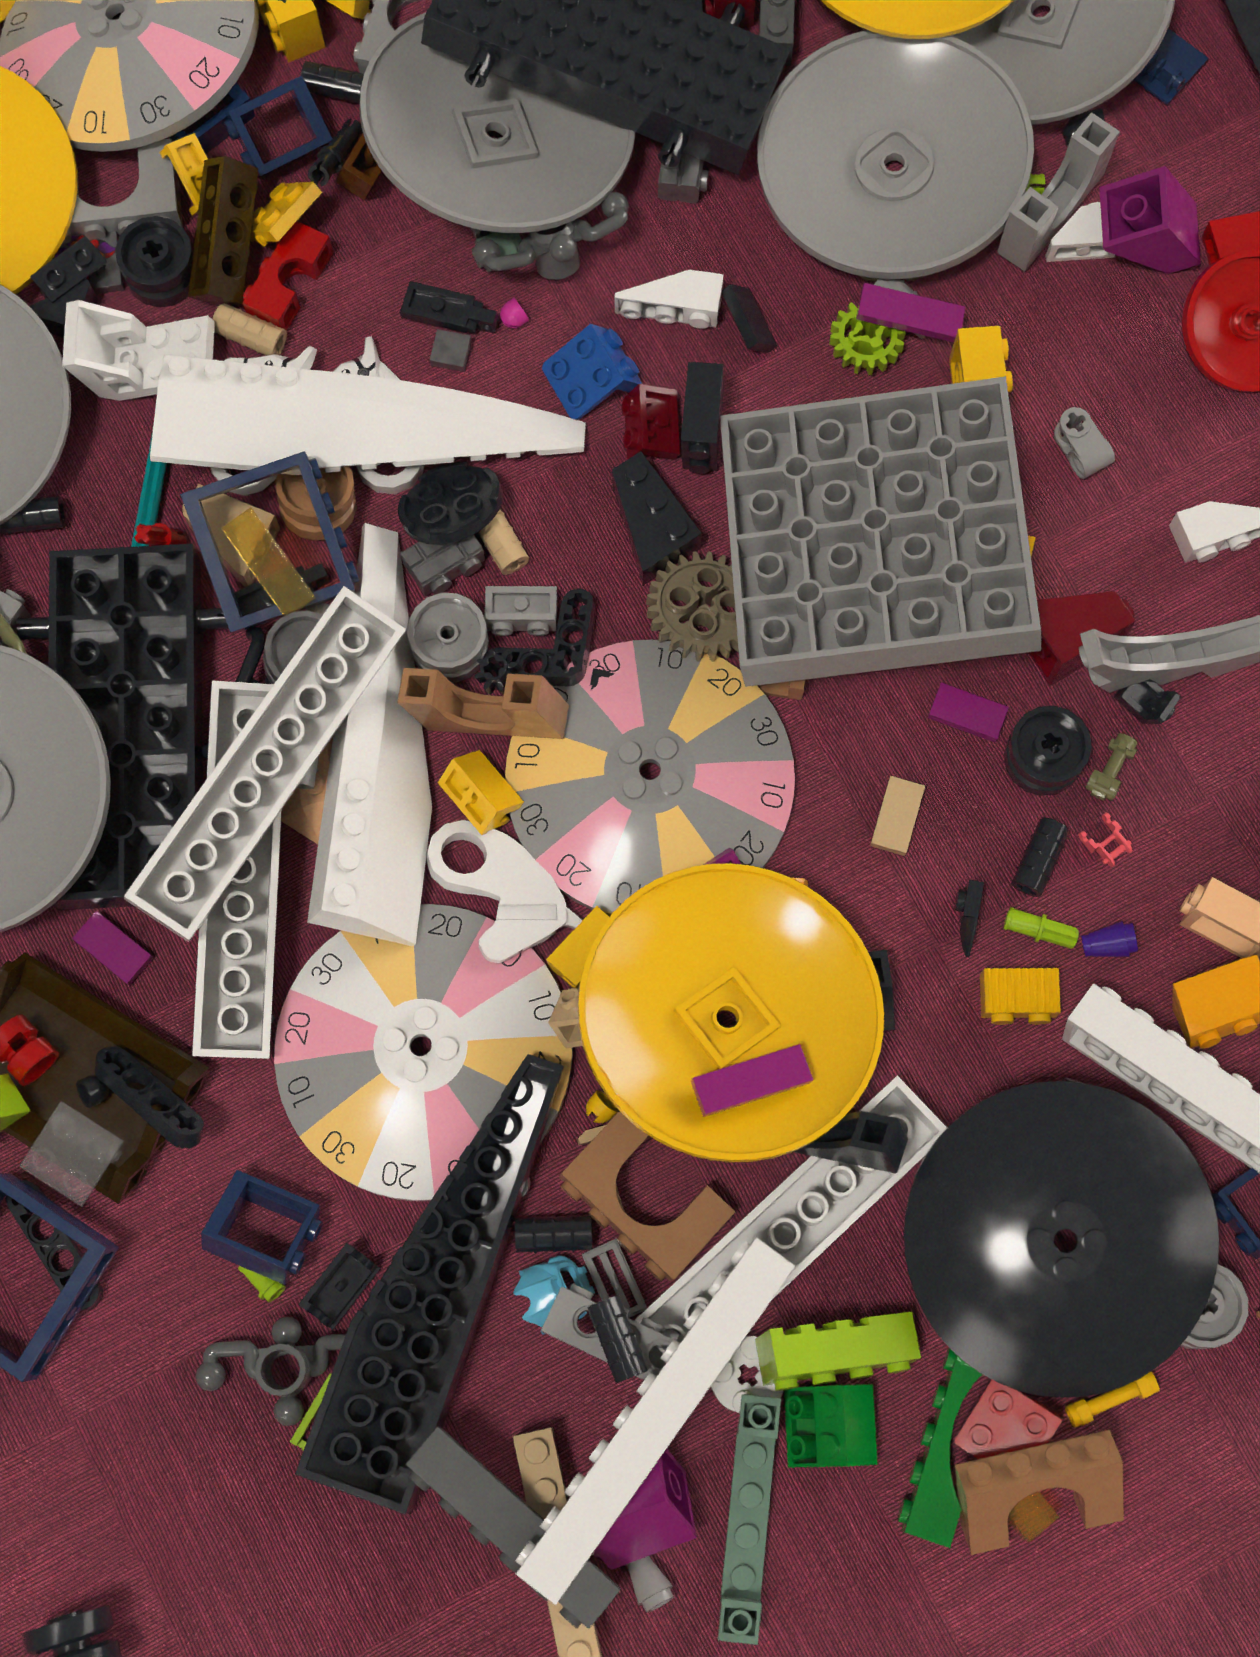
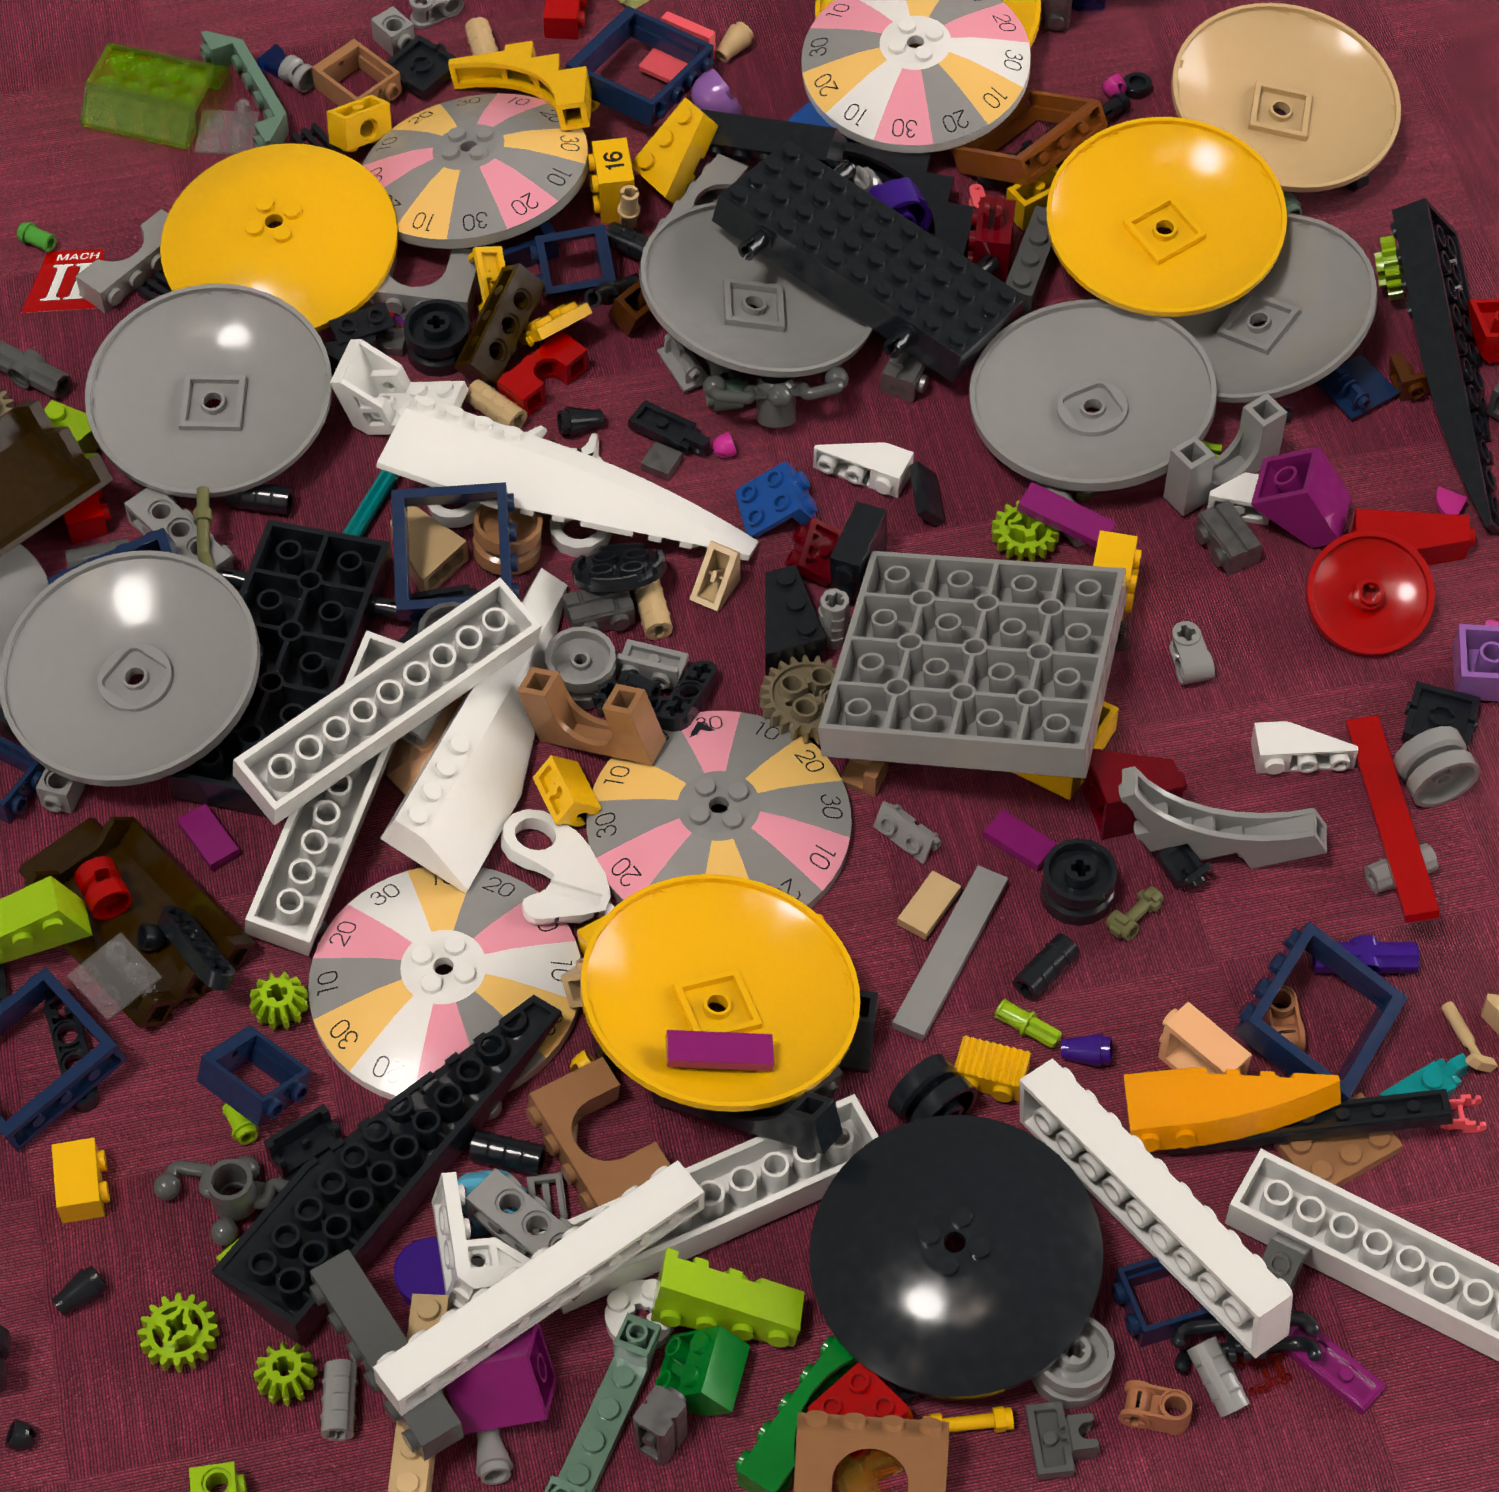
camera: 15 degrees right, 20 degrees down
red axle [134,523,187,546] -> none
clear yellow tile [221,507,316,616] -> none
black axle [587,1295,648,1384] -> none
black plate [954,880,984,958] -> none
coral piece [1078,812,1133,867] -> none
none -> yellow brick [51,1138,110,1224]
none -> black cone [52,1265,108,1316]
none -> lime gear [138,1293,220,1373]
none -> lime gear [250,971,308,1031]
none -> lime gear [253,1341,317,1406]
none -> light grey axle [320,1359,358,1441]
none -> dark purple tile [394,1237,446,1305]
none -> white bracket [432,1172,531,1310]
none -> black cone [557,406,604,437]
none -> tan axle [617,185,641,229]
none -> black pin [618,669,662,702]
none -> flat silver brick [633,1385,688,1465]
none -> light grey hinge [656,333,708,392]
none -> tan slope [689,541,741,612]
none -> light grey axle [818,588,850,649]
none -> light grey hinge [873,801,942,864]
none -> black wheel [888,1054,978,1123]
none -> light grey tile [892,865,1008,1041]
none -> dark grey plate [1024,1401,1099,1480]
none -> flat silver brick [1194,501,1263,576]
none -> reddish brown bracket [1388,353,1430,402]

